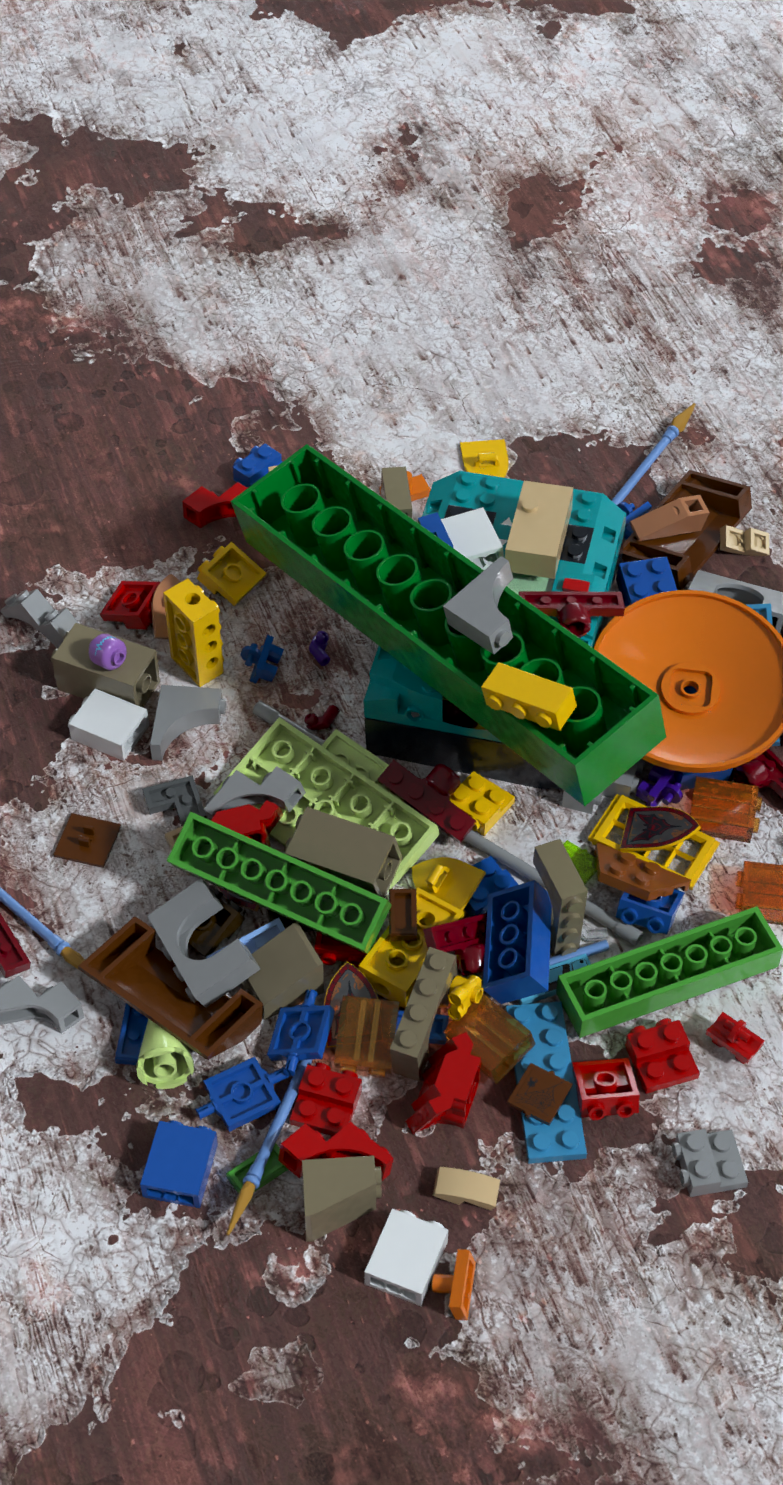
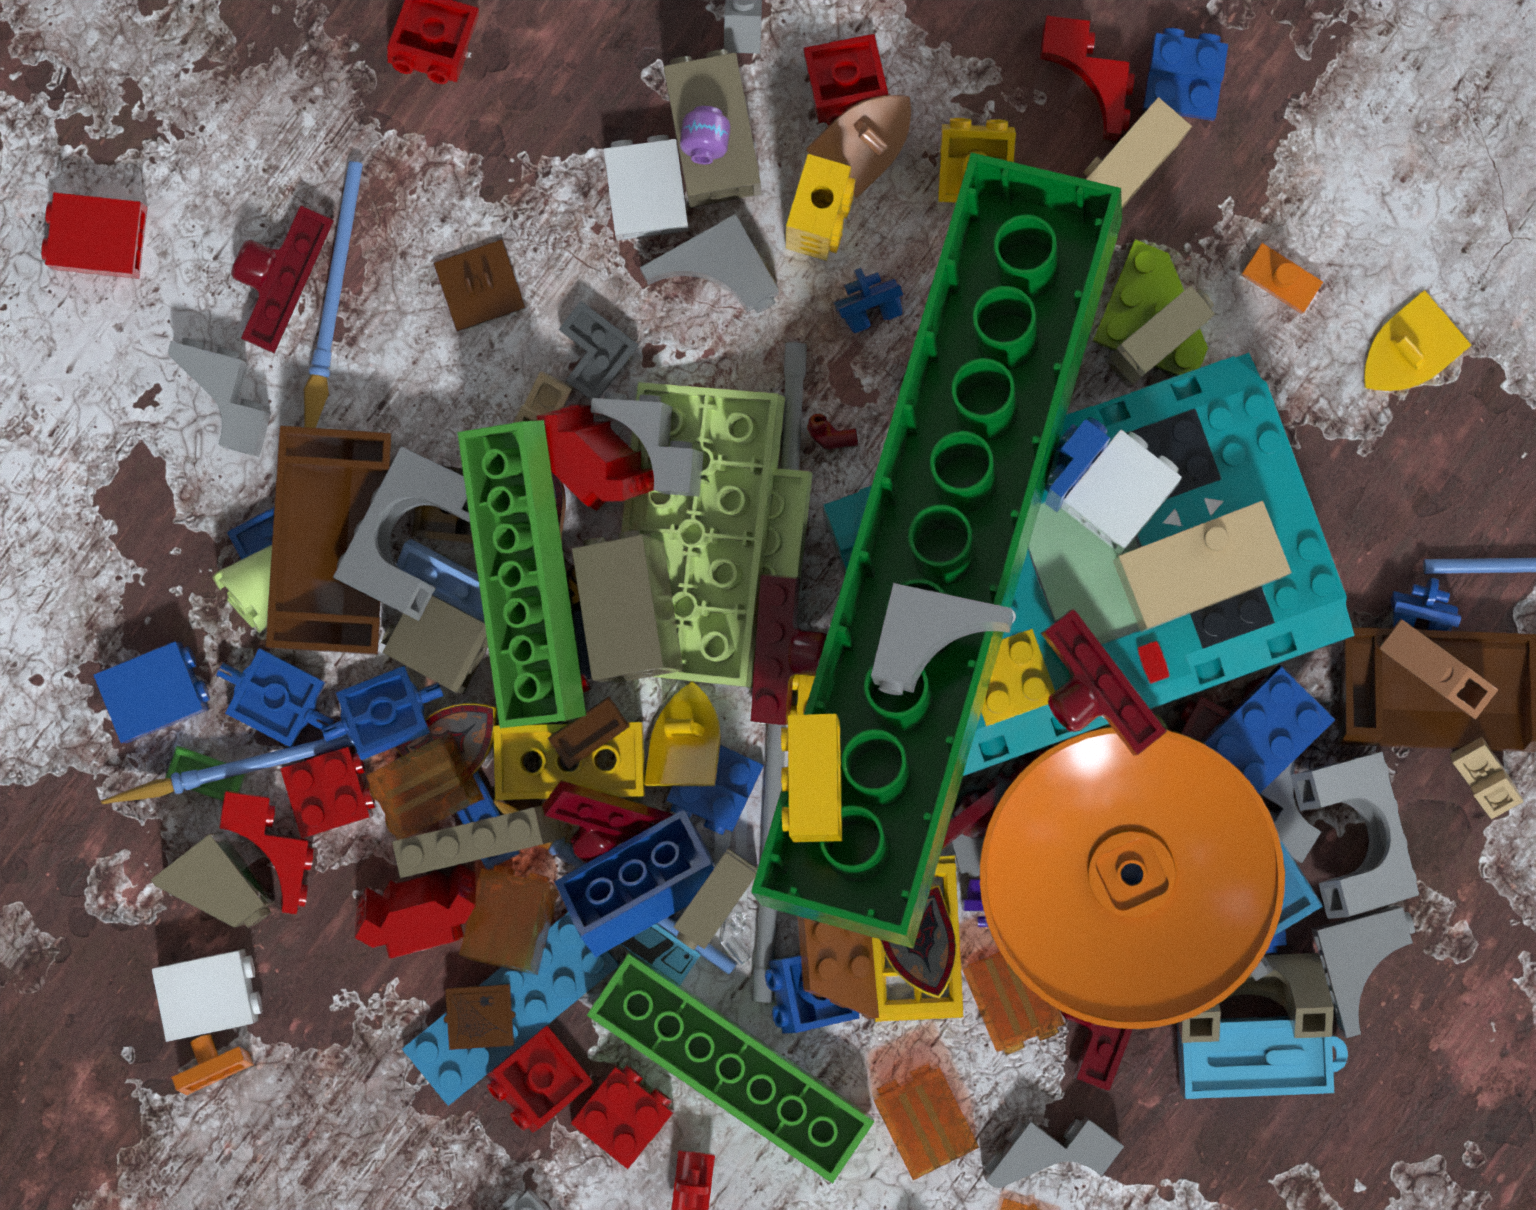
camera: 60 degrees right, 35 degrees up
tan slope [433,1167,500,1211] -> none
yellow plate [448,975,483,1021] -> none

